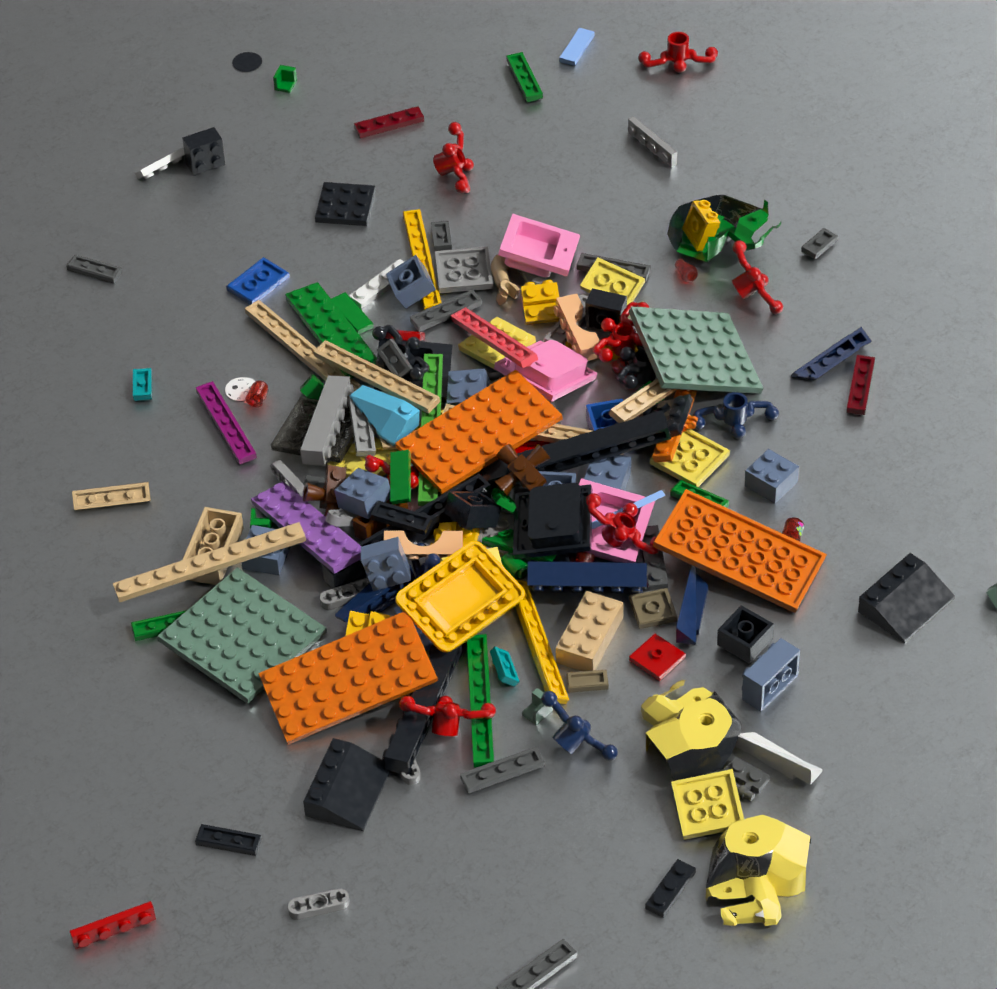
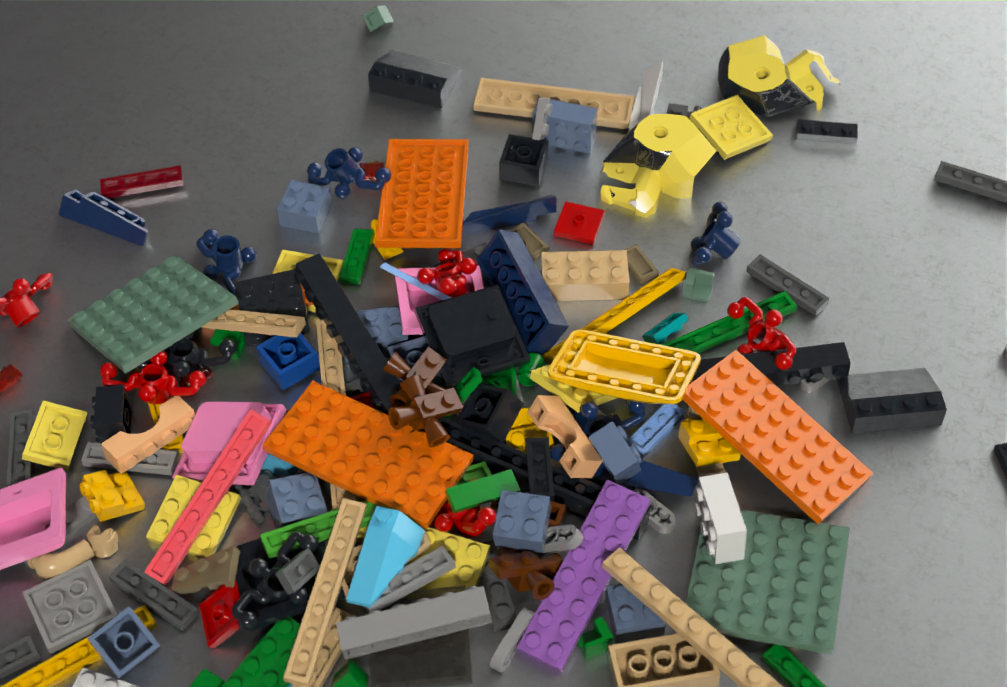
camera: 115 degrees left, 5 degrees up
none -> dark tan wing [171,545,240,594]
none -> dark blue wheel [307,147,392,199]
none -> reddish brown brick [389,375,464,447]
none -> tan plate [473,78,635,129]
none -> light grey plate [532,97,553,140]
none -> white brick [694,473,747,564]

